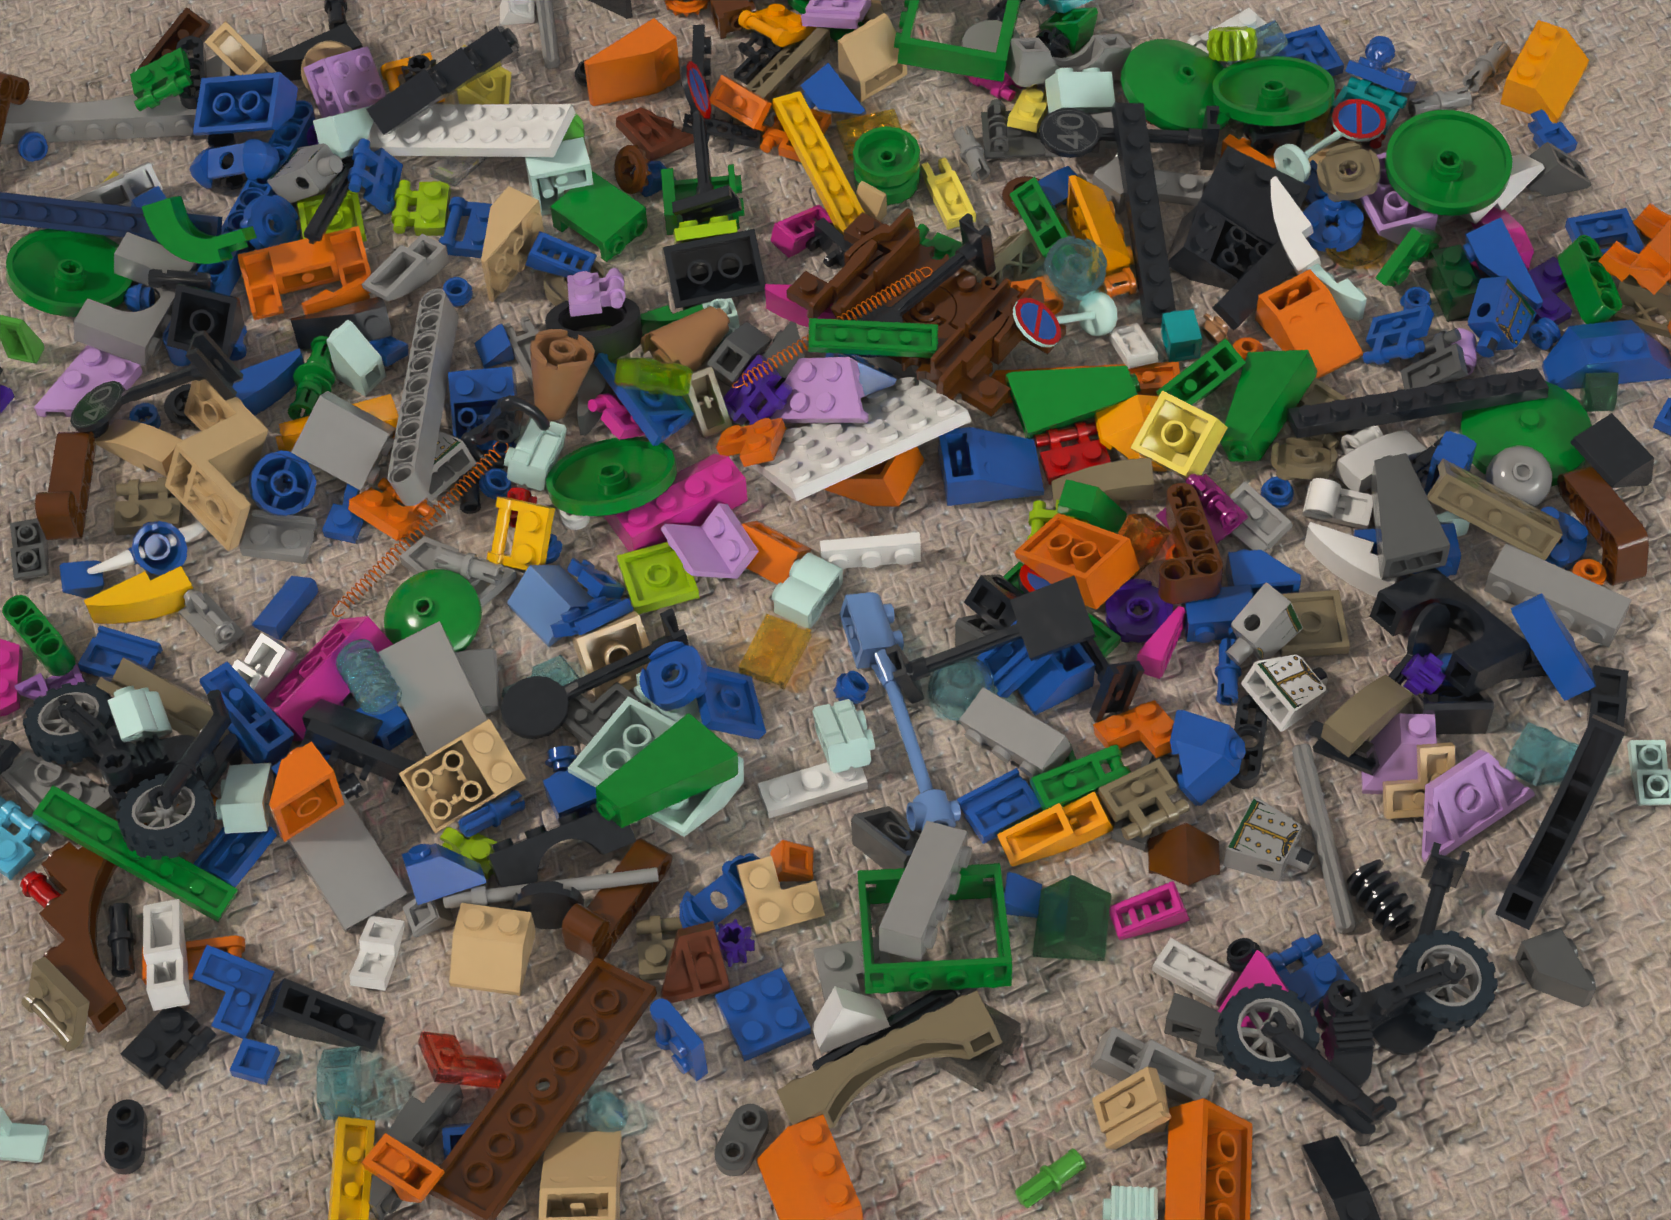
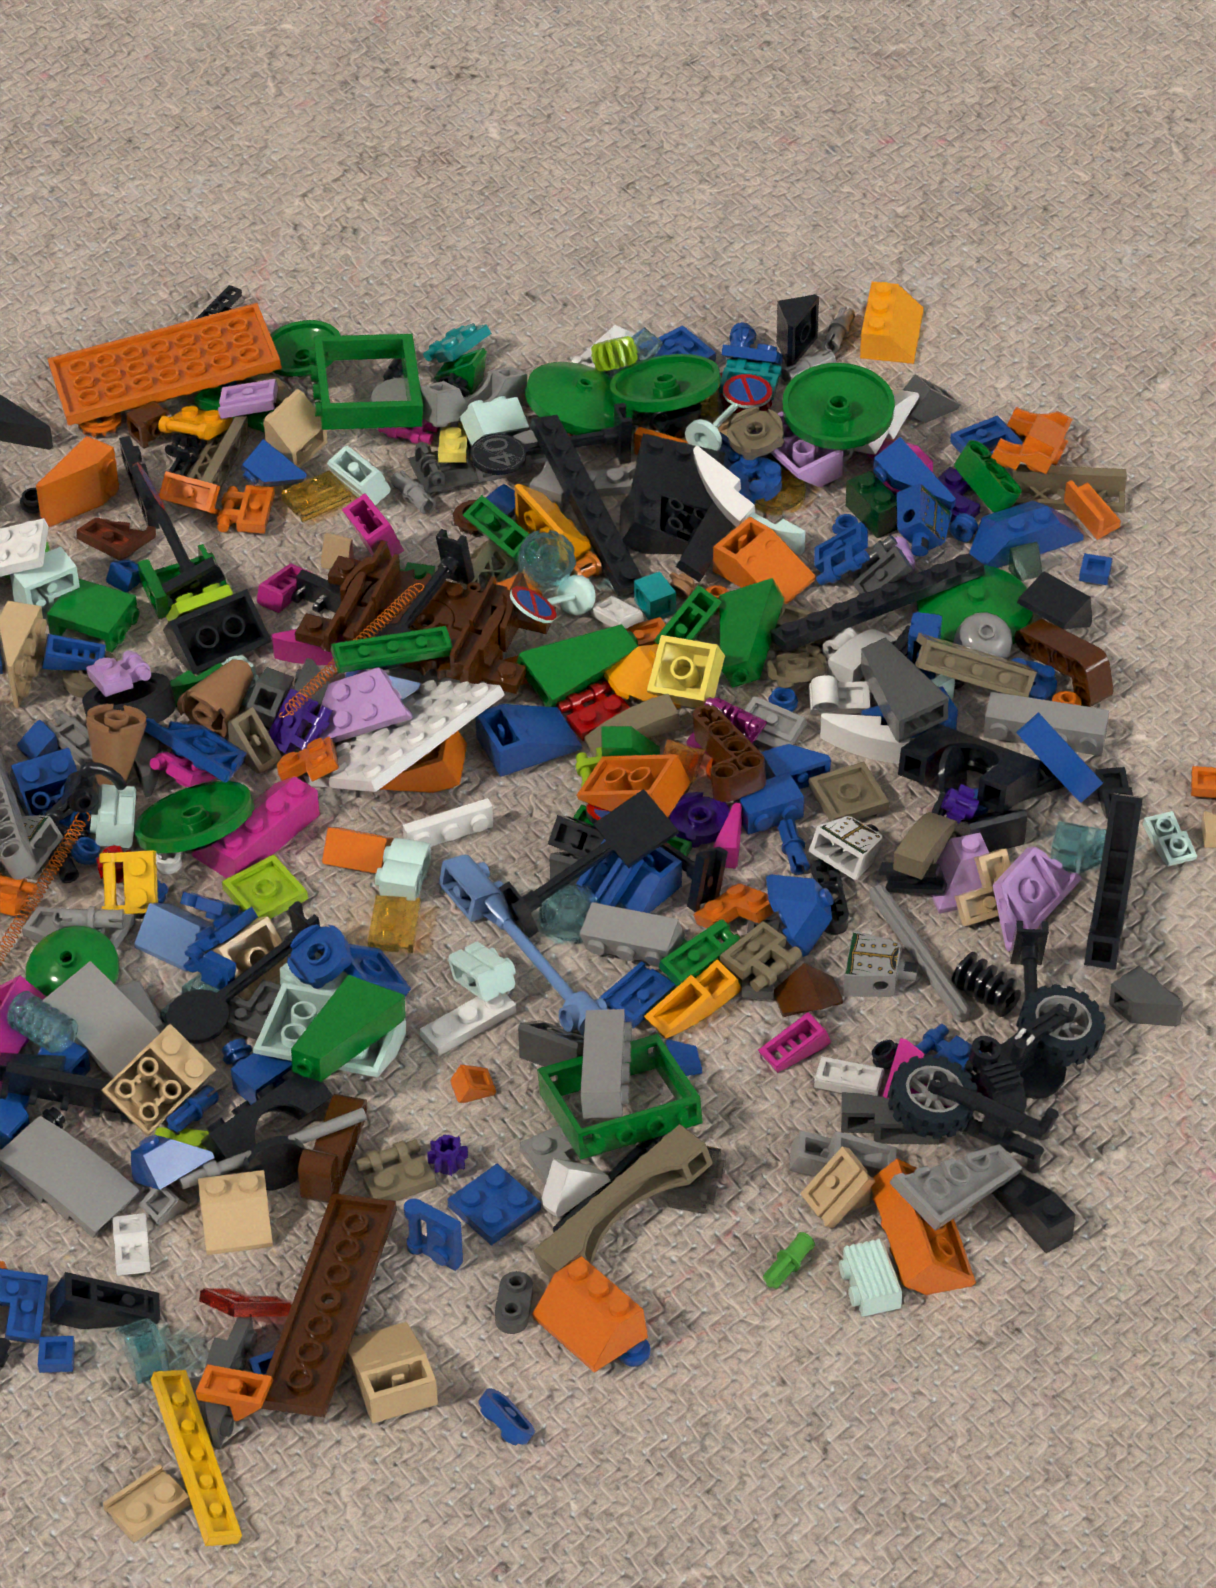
camera: 20 degrees left, 10 degrees down
orange slope [269,741,345,842] -> none
clear light blue piece [585,1091,628,1133] -> none
reddish brown gear [614,145,651,194] -> none
clear neon green brick [614,357,692,396] -> none
copper wing [660,921,730,1003] -> none
lavender bracket [661,503,759,579] -> none
blue piece [679,853,760,933] -> none
black piece [681,113,761,152] -> none
tan plate [736,856,825,935] -> none
yellow plate [772,91,865,235] -> none
blue plate [833,671,869,705] -> none
green wheel [853,126,920,205] -> none
light yellow hinge [920,157,976,230] -> none
clear green slope [1033,875,1112,961] -> none
light grey torso [1225,582,1303,666] -> none
green plate [1375,227,1442,287] -> none
blue plate [1528,109,1578,153] -> none
none -> blue plate [183,945,236,990]
none -> light aqua brick [327,446,391,505]
none -> dark pink slope [342,493,404,557]
none -> black slope [776,294,819,367]
none -> light grey wing [890,1144,1022,1231]

